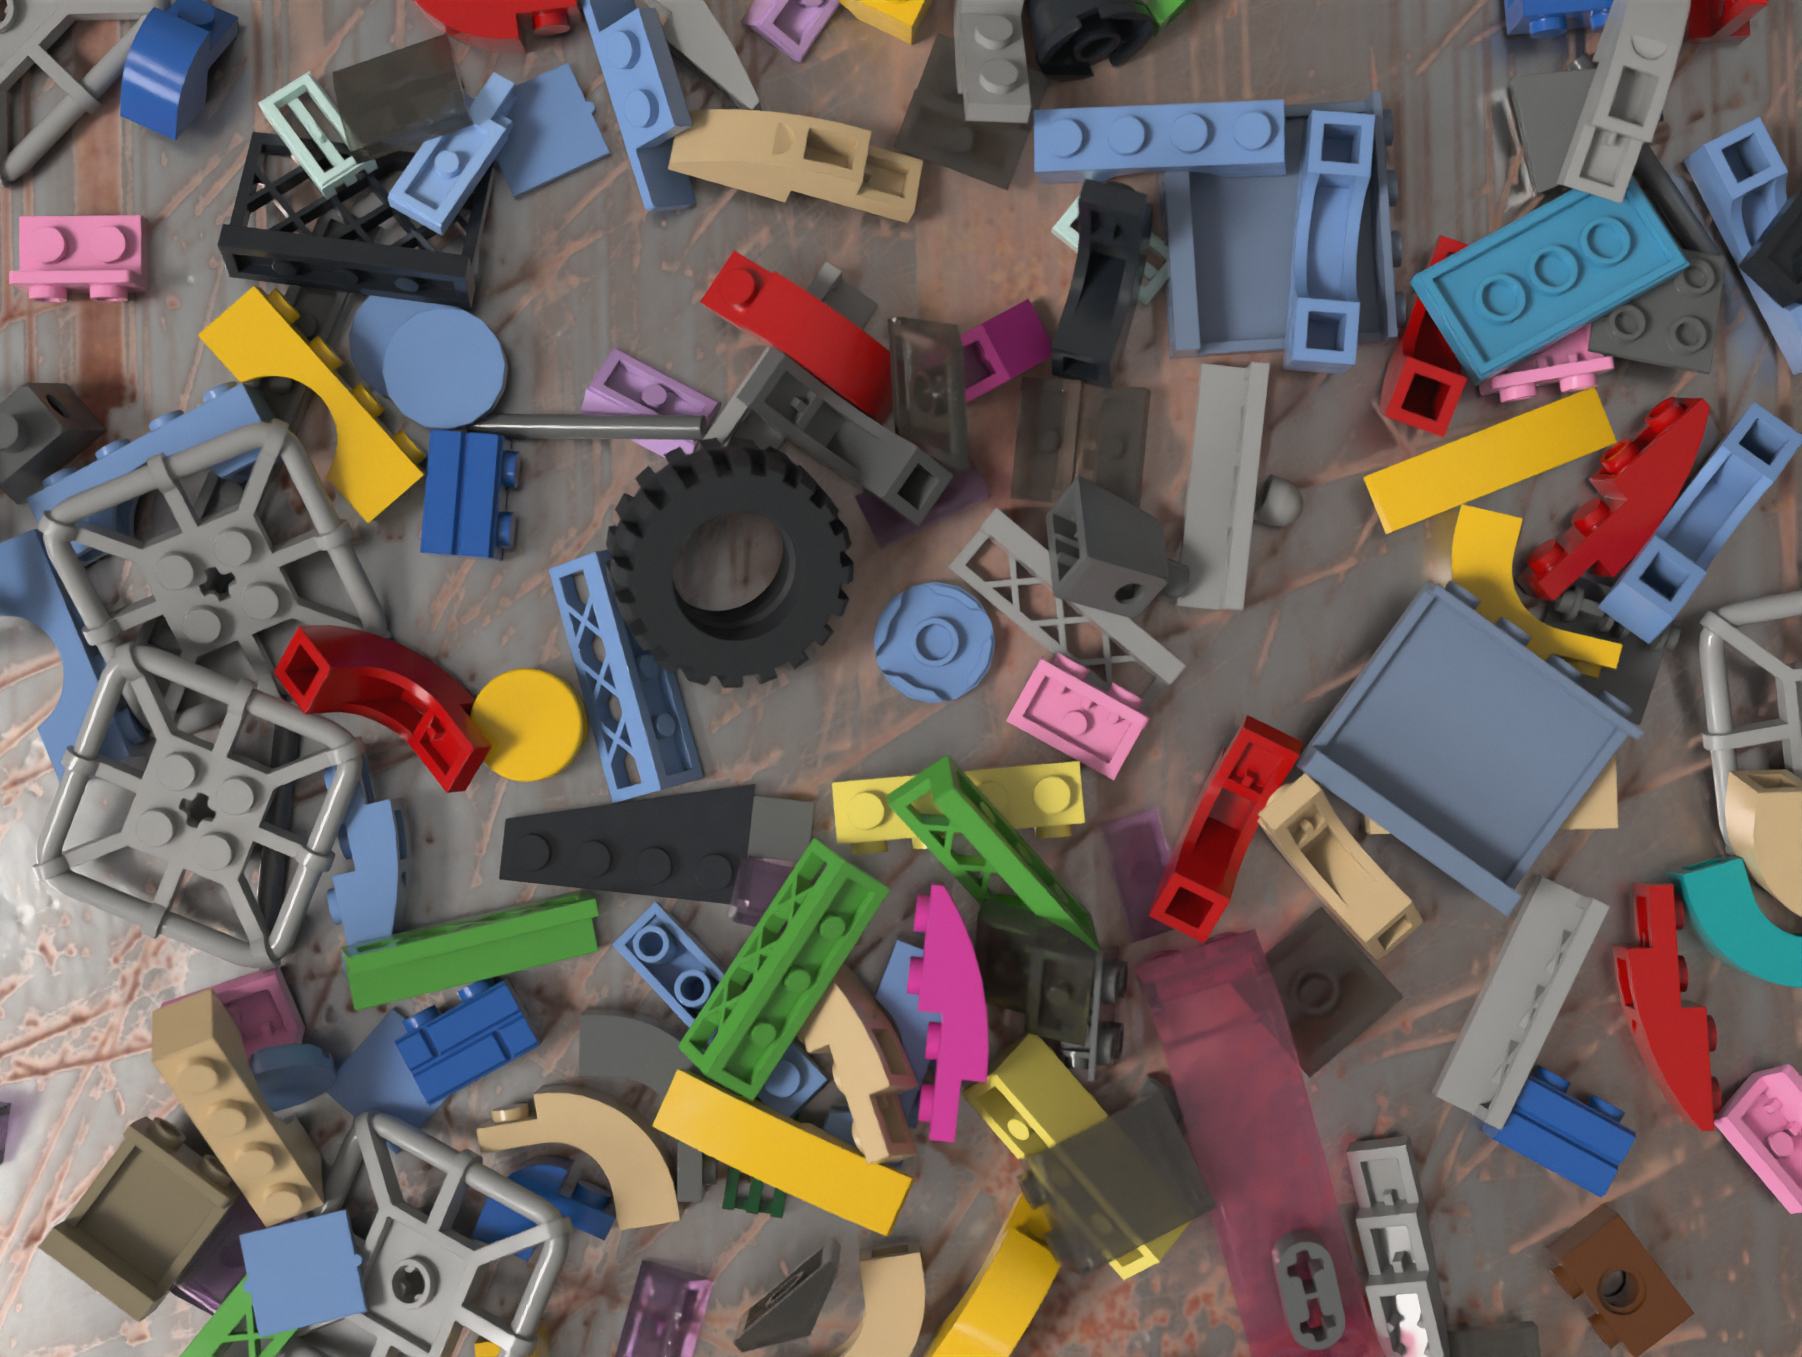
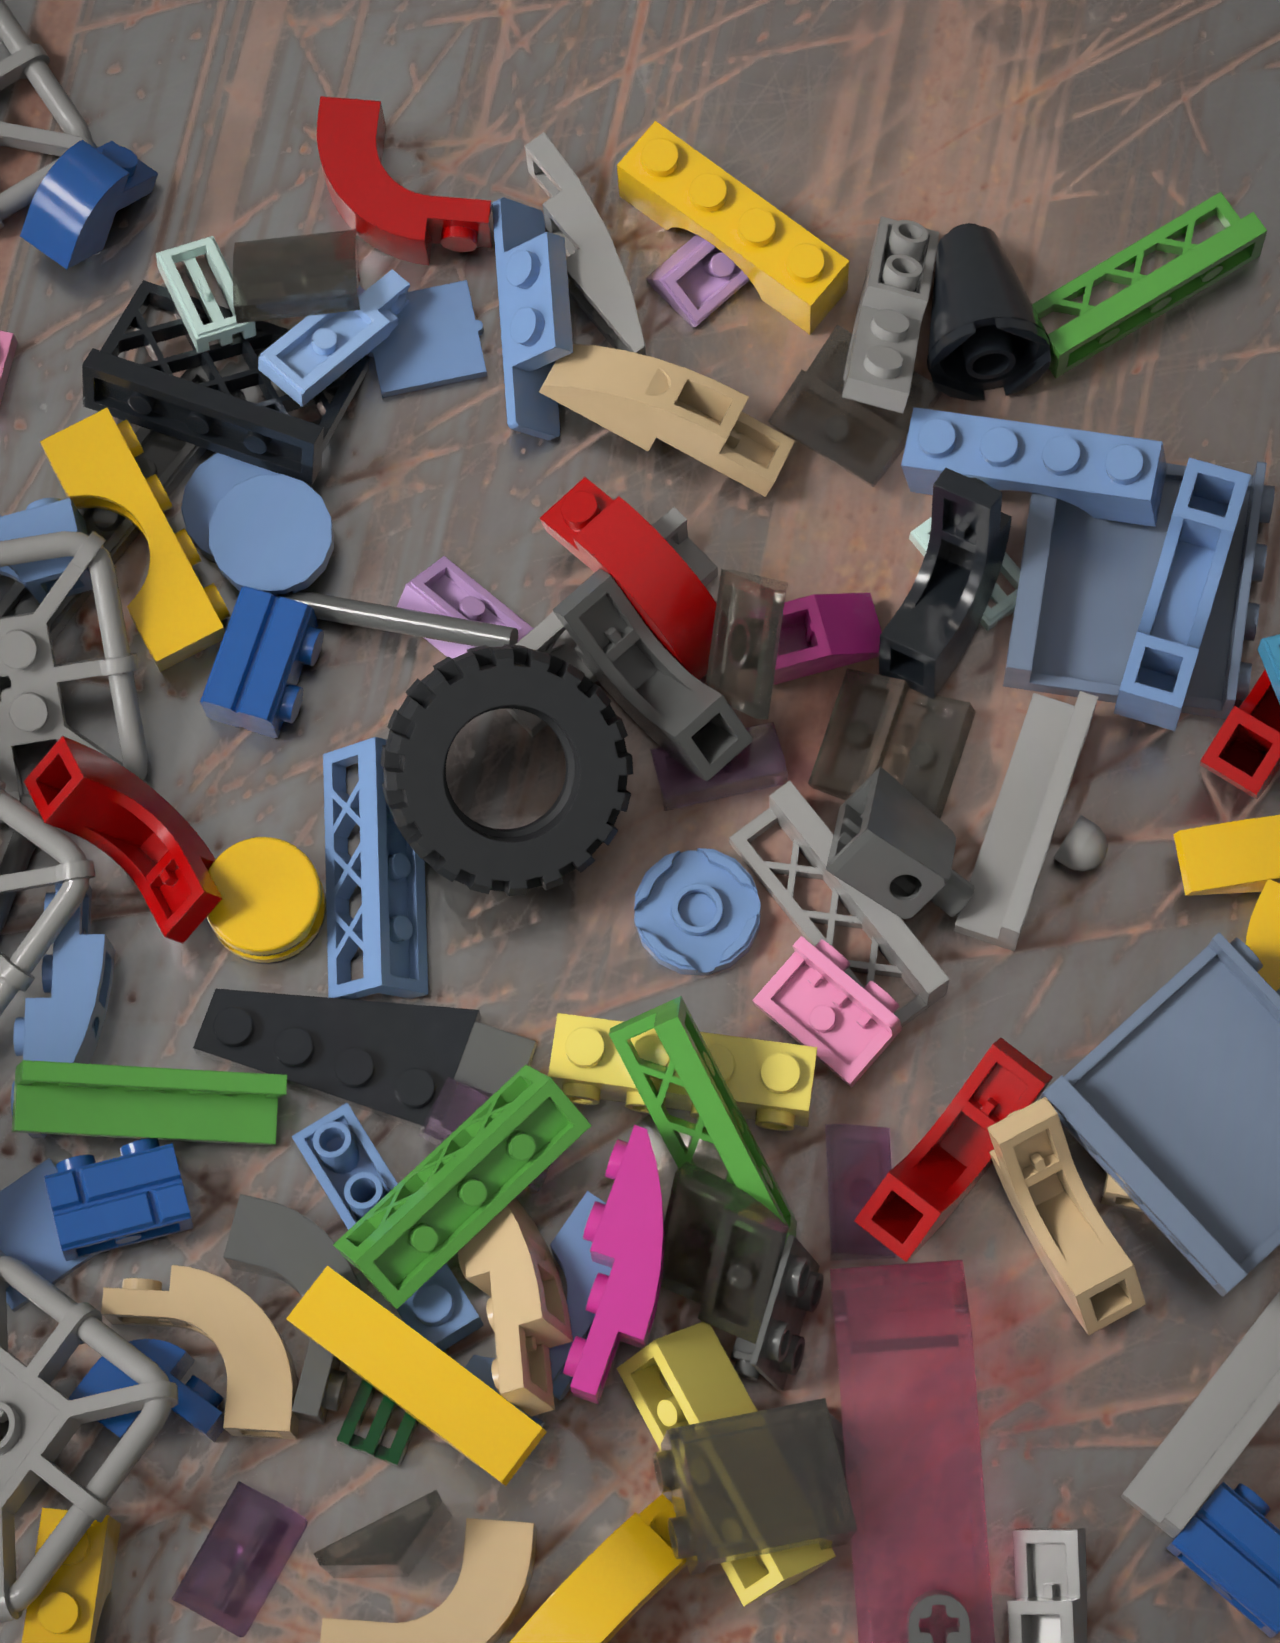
camera: 15 degrees right, 15 degrees down
clear smoke slope [1229,907,1403,1078] -> none

